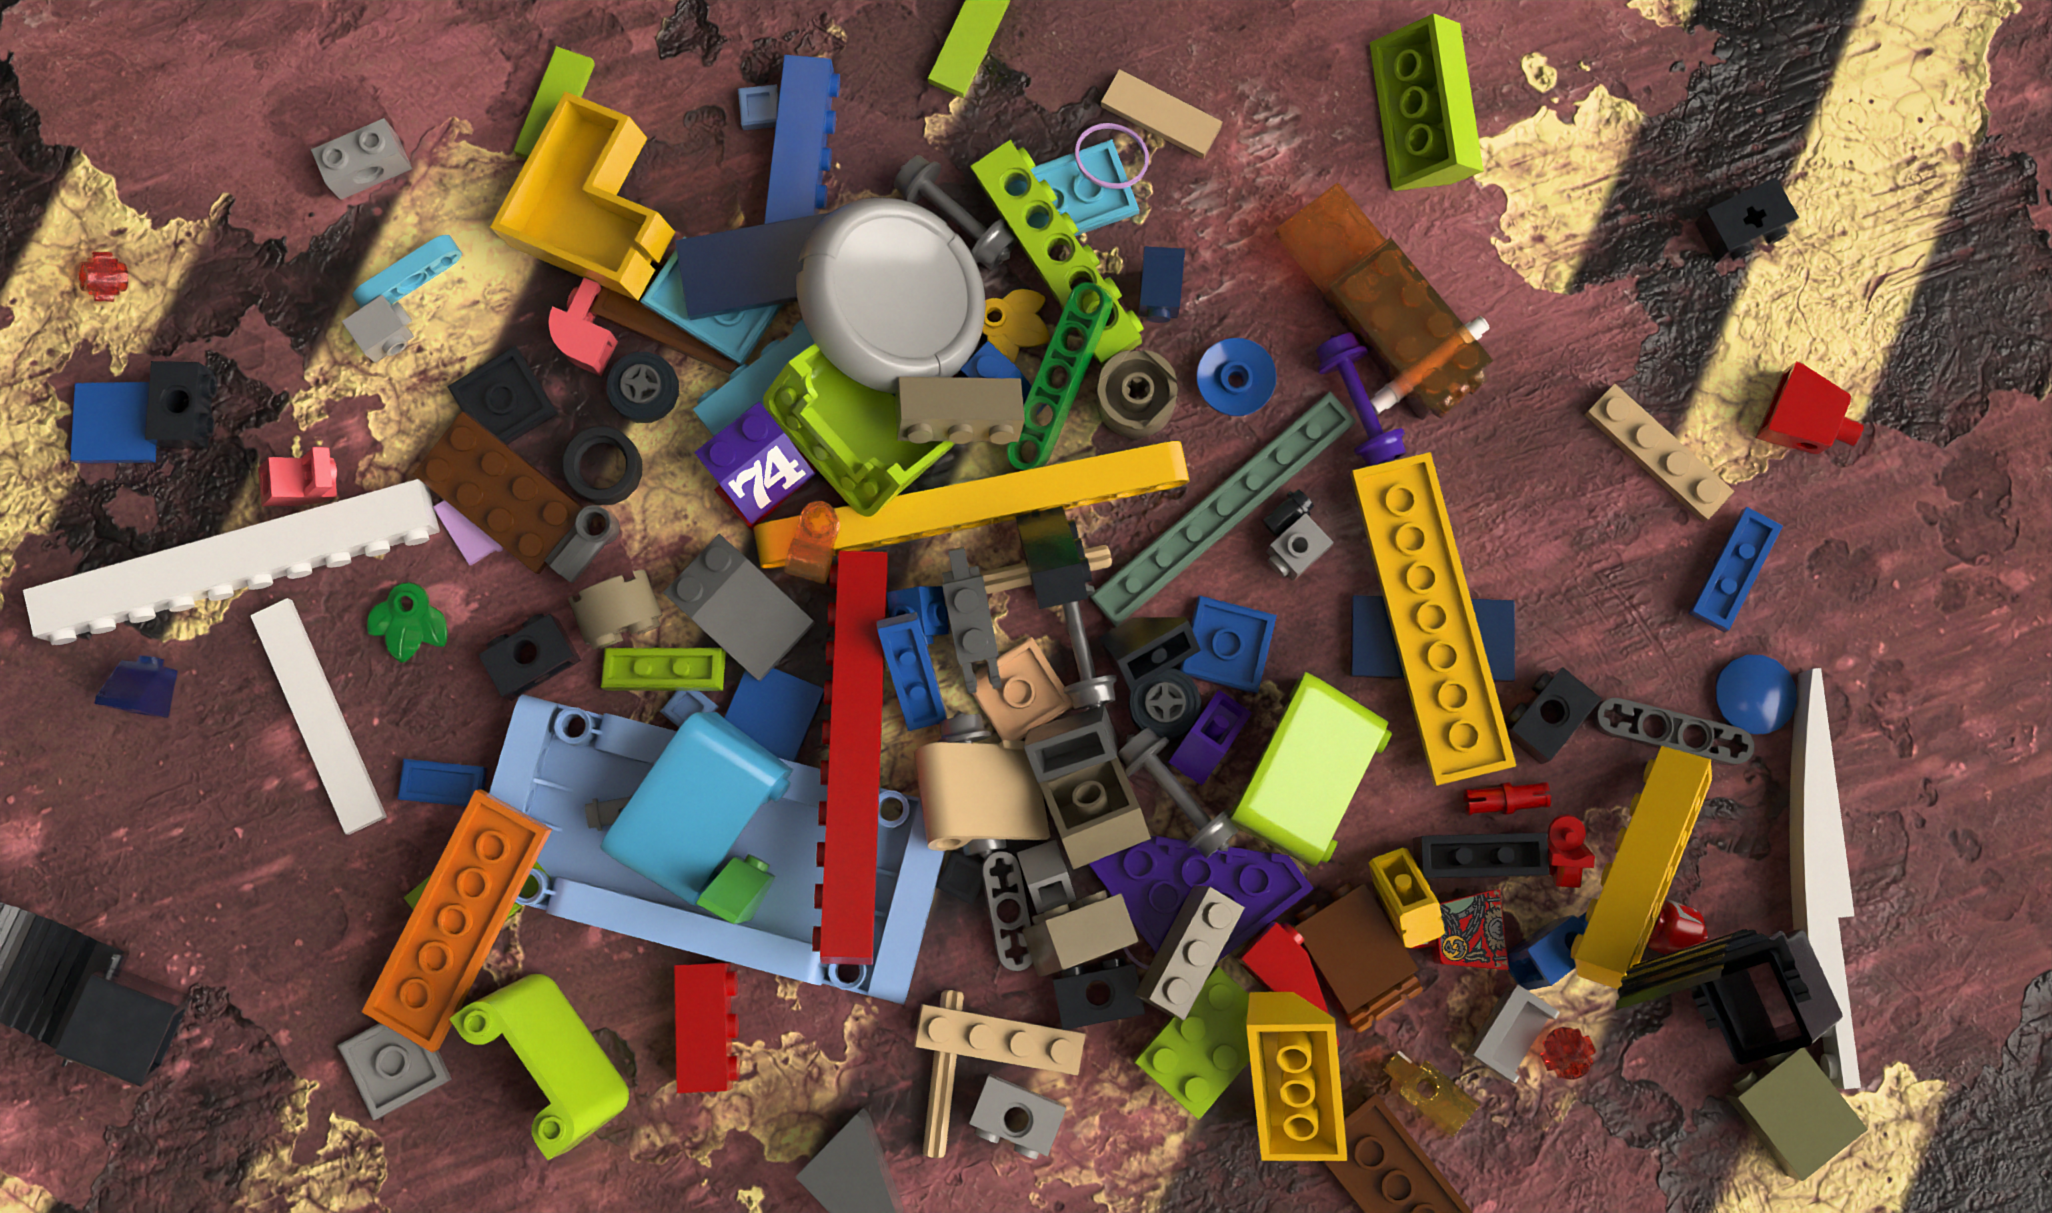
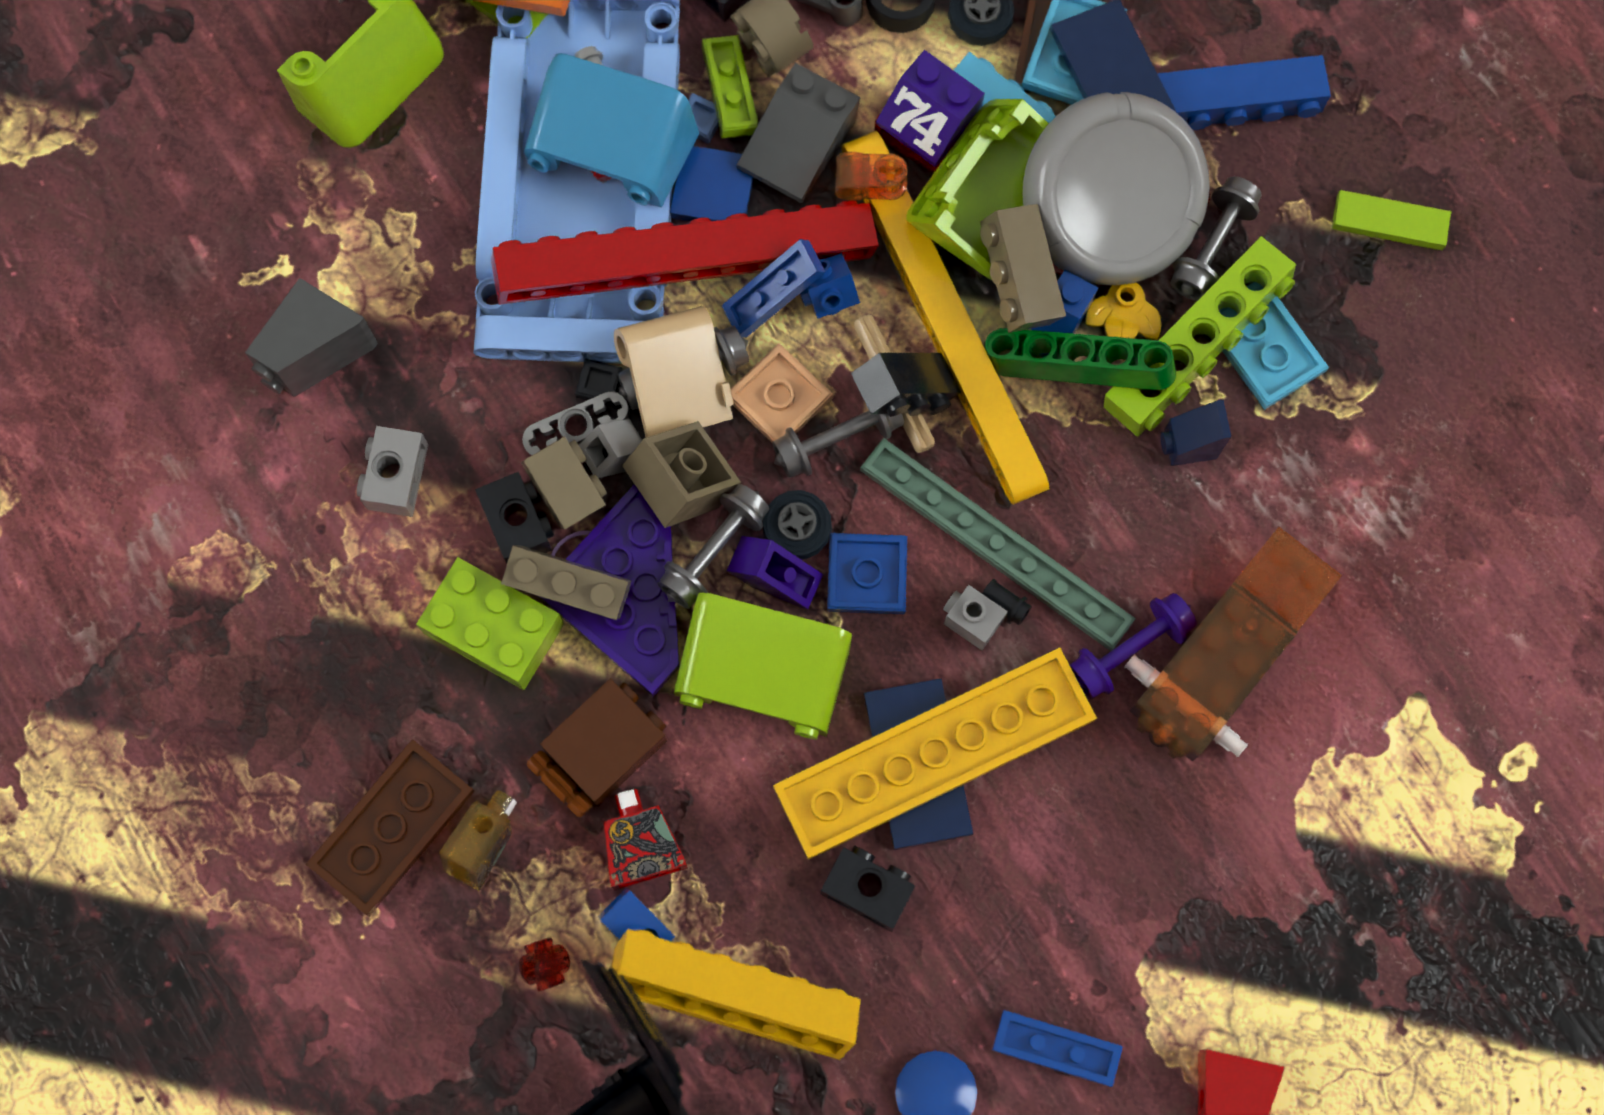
camera: 75 degrees right, 5 degrees down
red brick [674,963,740,1093] -> none
bright green slope [696,854,776,924] -> none
medium blue tile [738,84,779,130] -> none
tan plate [913,1004,1085,1076] -> none
tan axle [923,990,964,1158] -> none
dark grey hinge [942,547,1002,694] -> none
dark grey brick [1024,705,1119,783] -> none
lavender piece [1075,123,1149,189] -> none
dark tan brick [1096,350,1178,440] -> none
black slope [1098,617,1201,691] -> none
tan tile [1101,69,1223,159] -> none
blue dish [1197,338,1277,416] -> none
red slope [1234,922,1340,1047] -> none
yellow slope [1246,992,1347,1161] -> none
yellow brick [1368,848,1445,948] -> none
lime slope [1370,13,1484,191] -> none
black brick [1413,833,1549,879] -> none
red pin [1463,781,1551,816] -> none
light grey panel [1465,983,1560,1084] -> none
red hips [1547,814,1595,888] -> none
tan plate [1585,384,1735,523] -> none
dark grey beam [1593,698,1754,766] -> none
red head [1647,899,1708,954] -> none
black brick [1695,177,1799,263] -> none

